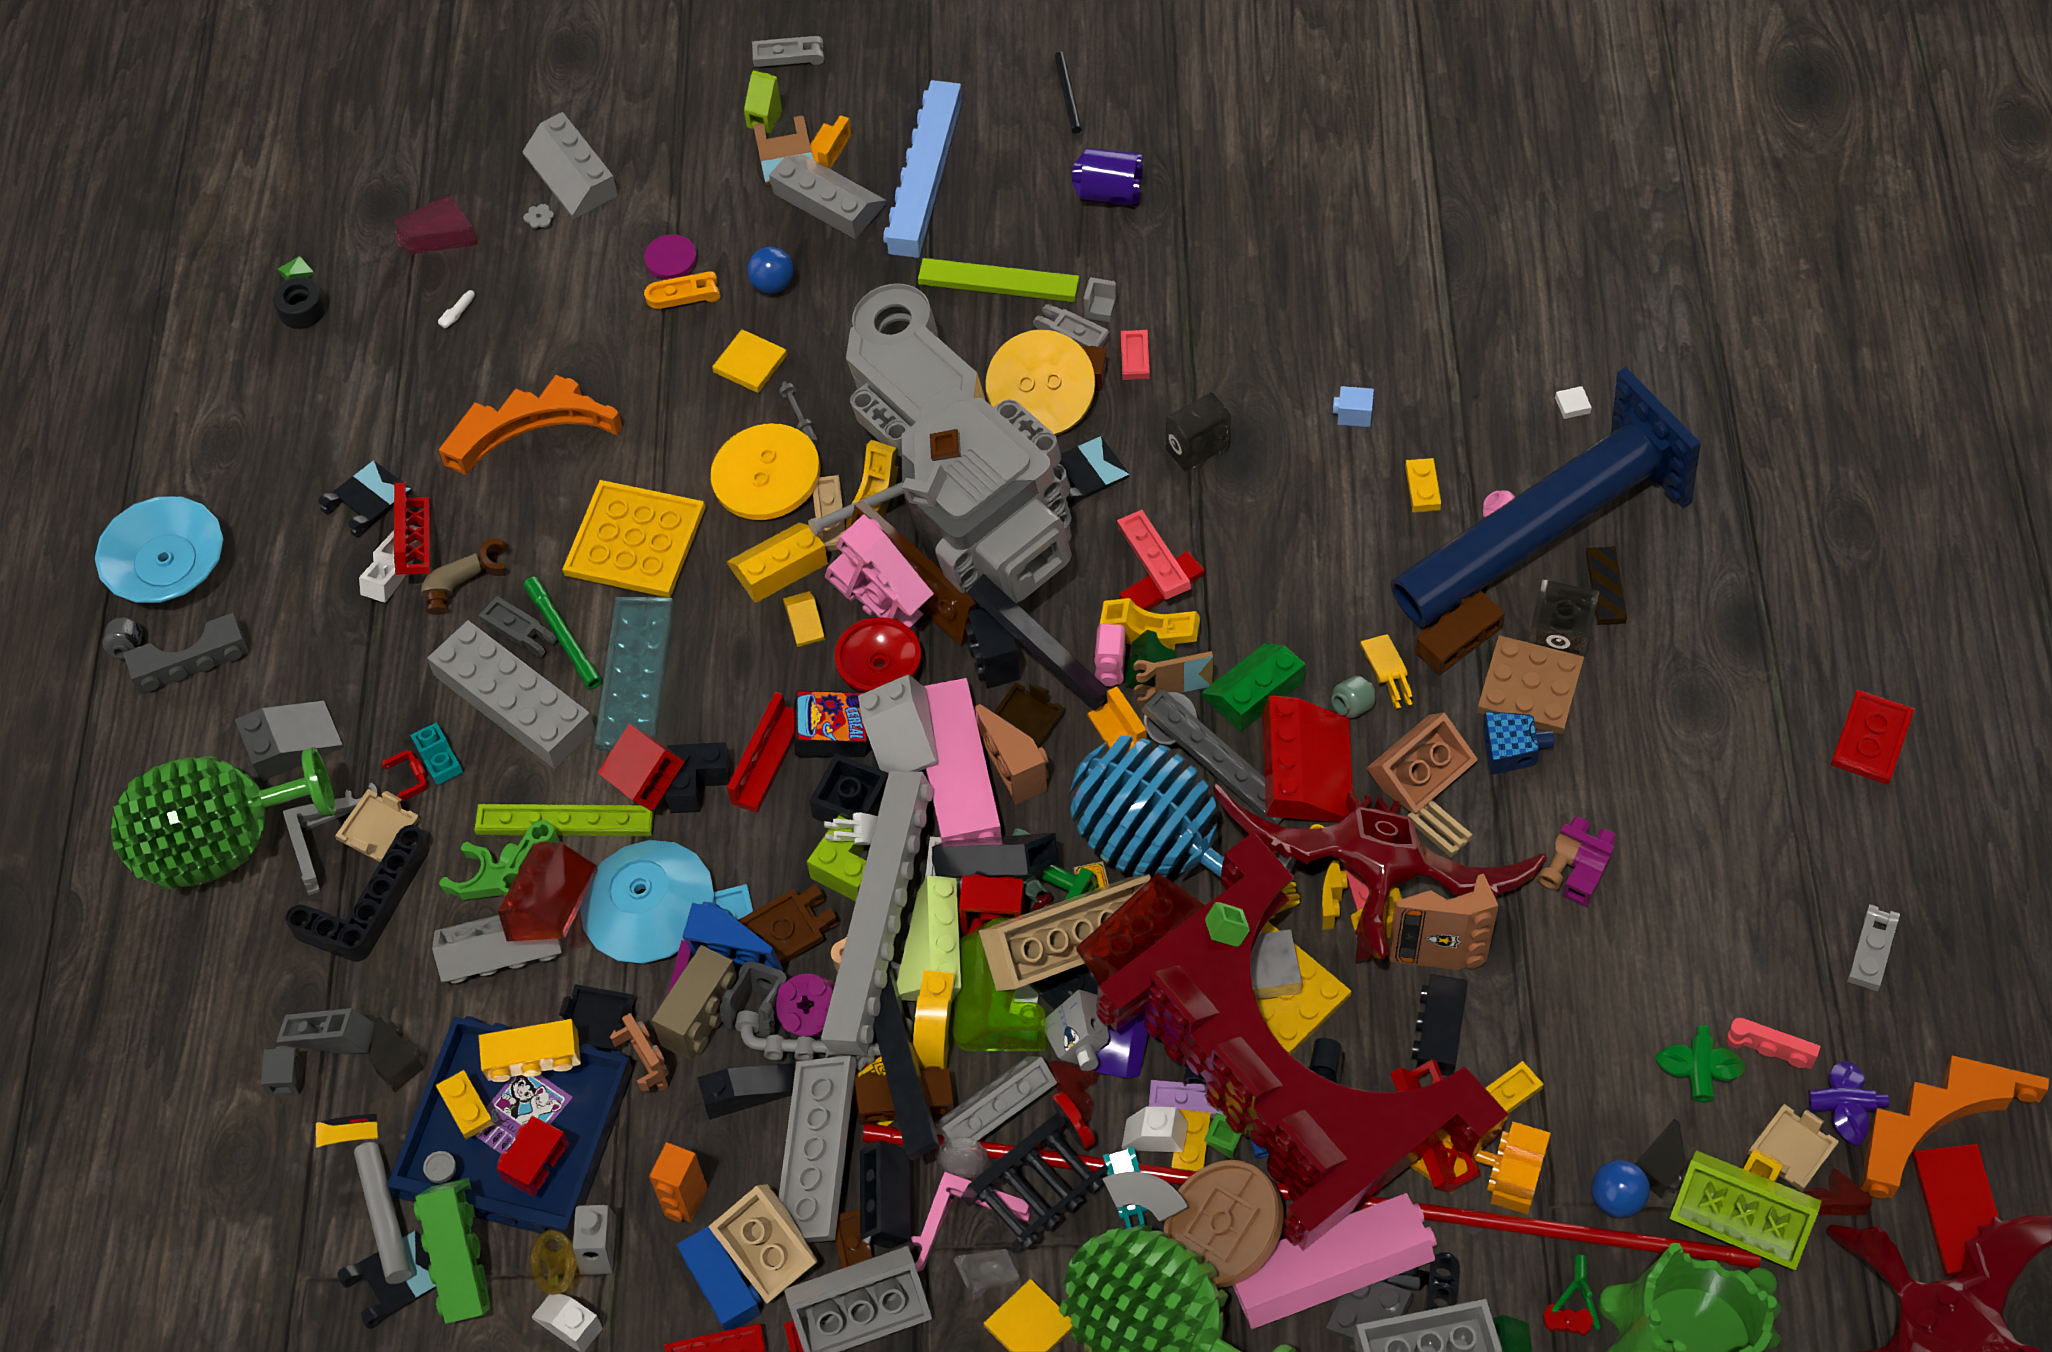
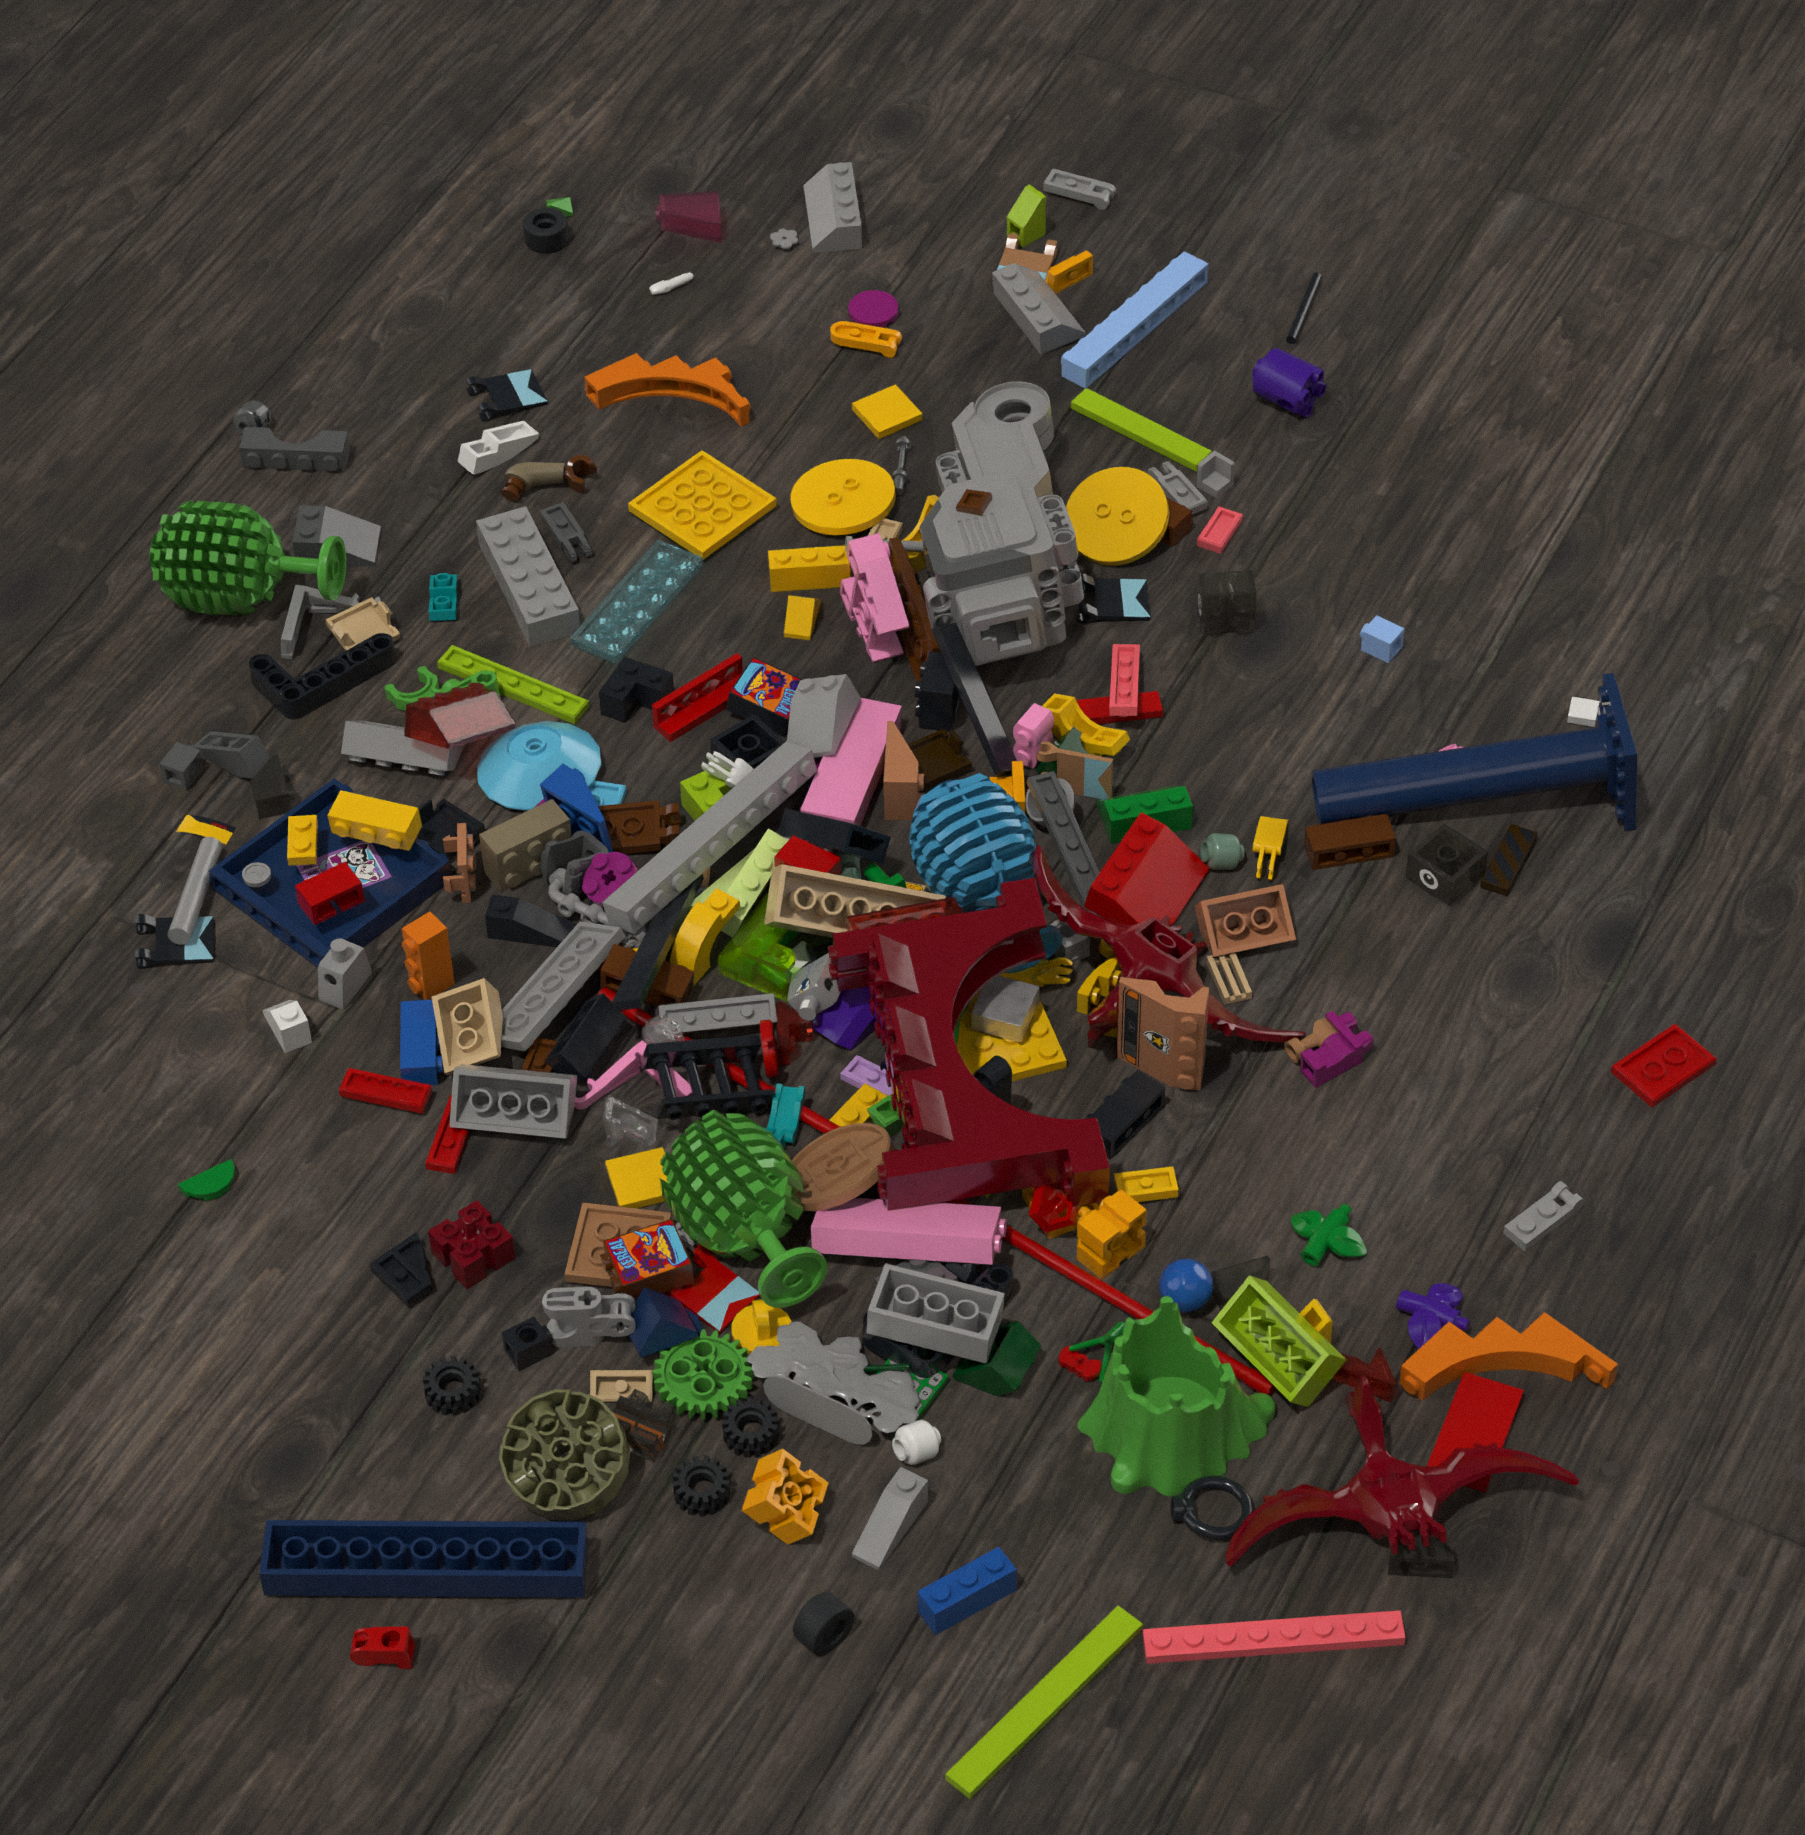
camera: 25 degrees right, 10 degrees down
medium azure dish [95,497,223,603] -> none
red piece [381,750,428,802] -> none
red fence [394,482,430,575] -> none
bright green wedge [414,1178,491,1324] -> none
green piece [523,576,602,690] -> none
clear yellow piece [530,1230,577,1295] -> none
red brick [597,723,685,811] -> none
blue piece [747,246,794,294] -> none
red dish [834,617,921,692] -> none
light grey panel [902,464,947,508] -> none
light grey tile [1103,1171,1189,1222] -> none
white slope [1122,1106,1188,1152] -> none
bright green slope [1205,902,1250,947] -> none
yellow plate [1405,458,1441,512] -> none
medium nougat plate [1477,635,1584,734] -> none
torso [1482,711,1554,775] -> none
coral plate [1726,1018,1821,1069] -> none
tan piece [1748,1104,1839,1192] -> none

